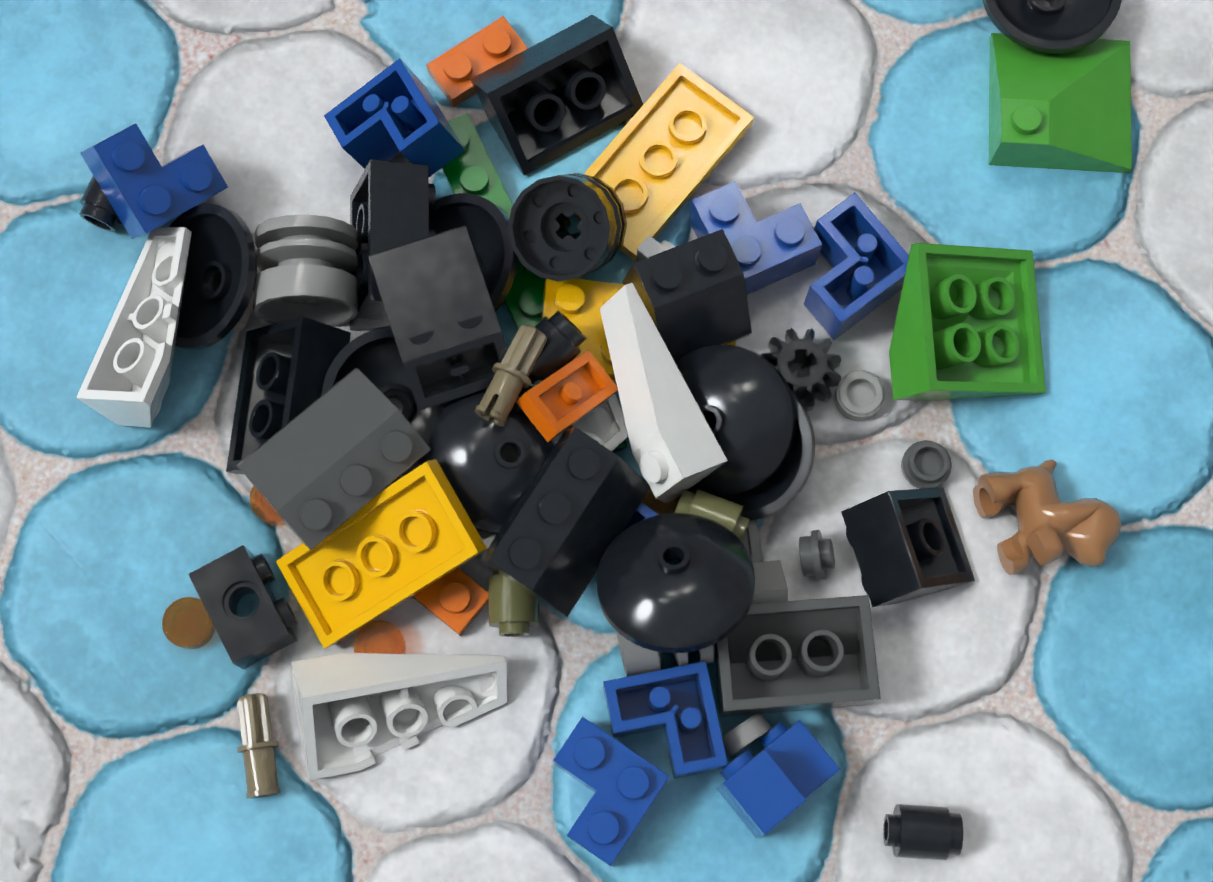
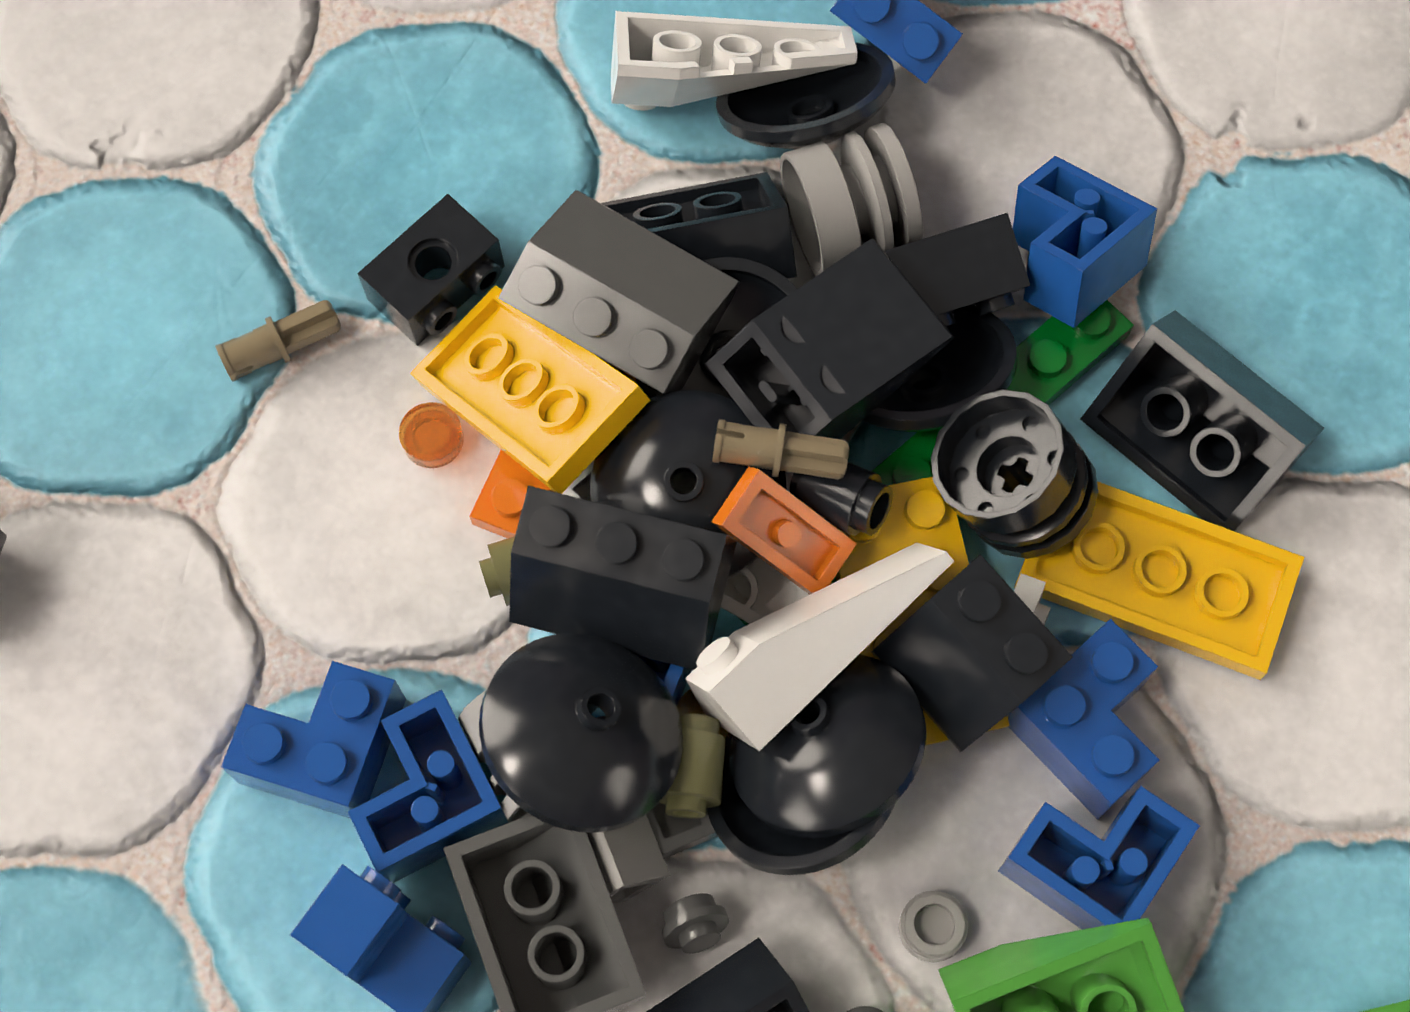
camera: 75 degrees right, 5 degrees down
clear orange tile [162,597,216,649] -> none
white wedge [291,653,507,781] -> none
orange plate [426,16,528,107] -> none
light grey tile [722,713,772,757] -> none
black gear [761,328,841,412] -> none

